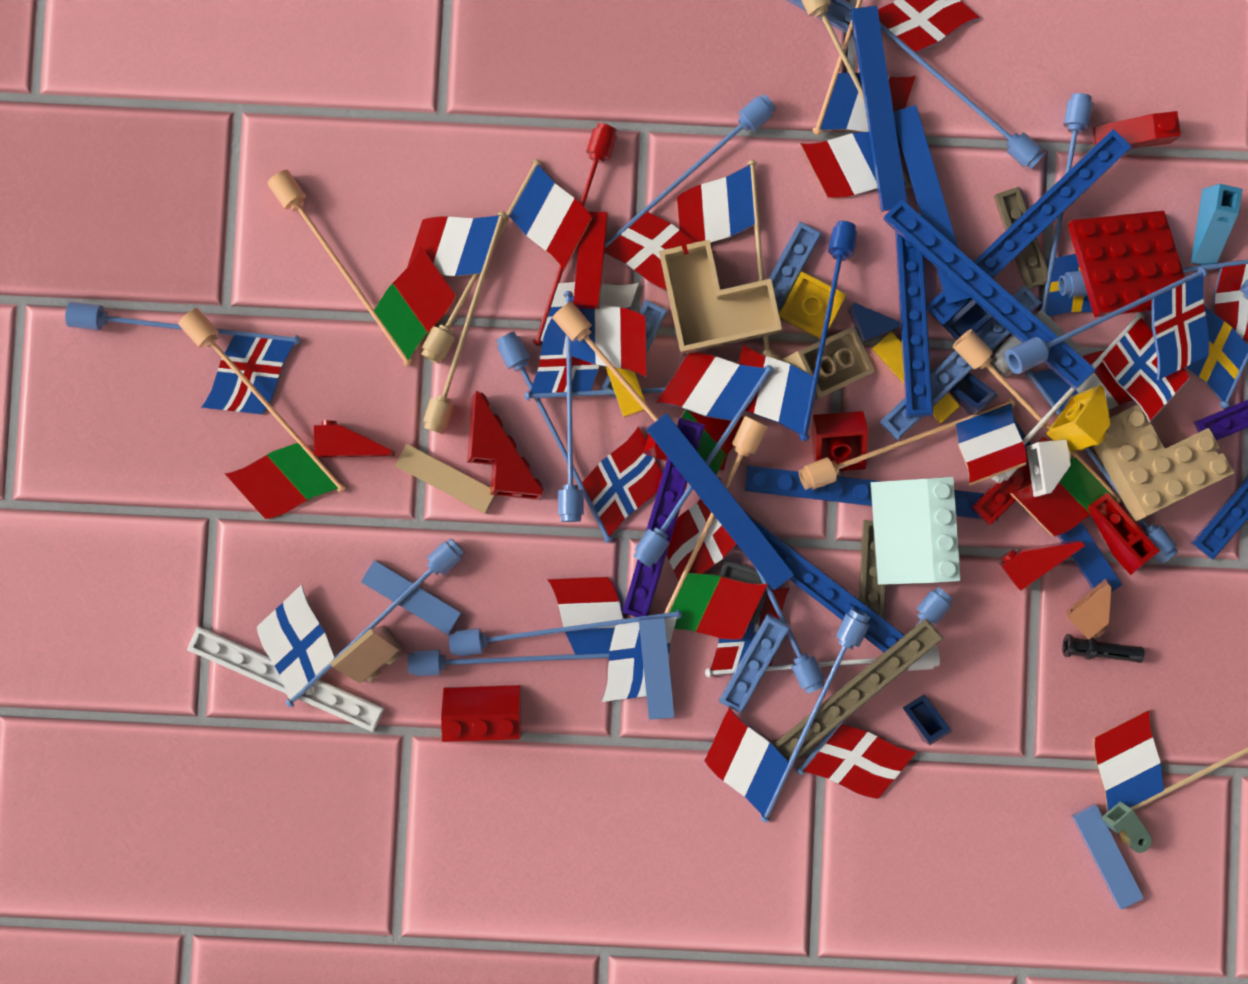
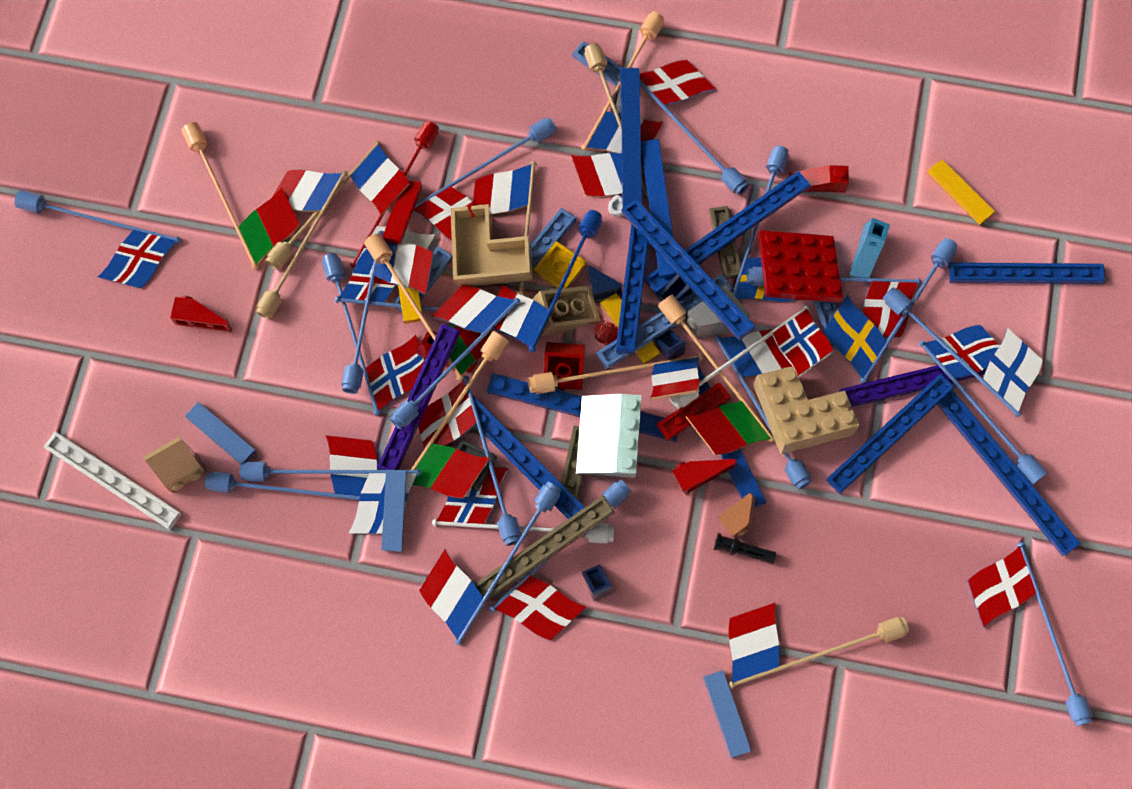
camera: 10 degrees right, 15 degrees down
flag [178,308,346,519] -> none
flag [257,538,465,707] -> none
tan tile [395,444,494,513] -> none
red slope [441,685,522,742] -> none
red slope [467,391,544,500] -> none
blue tile [646,413,794,590] -> none
medium blue tile [719,613,790,713] -> none
flag [1005,267,1209,380] -> none
white slope [1026,440,1071,497] -> none
yellow slope [1046,385,1110,453] -> none
red slope [1087,492,1160,575] -> none
sand green leg [1101,802,1152,853] -> none
none -> clear red gear [594,320,618,345]
none -> white tile [608,194,624,217]

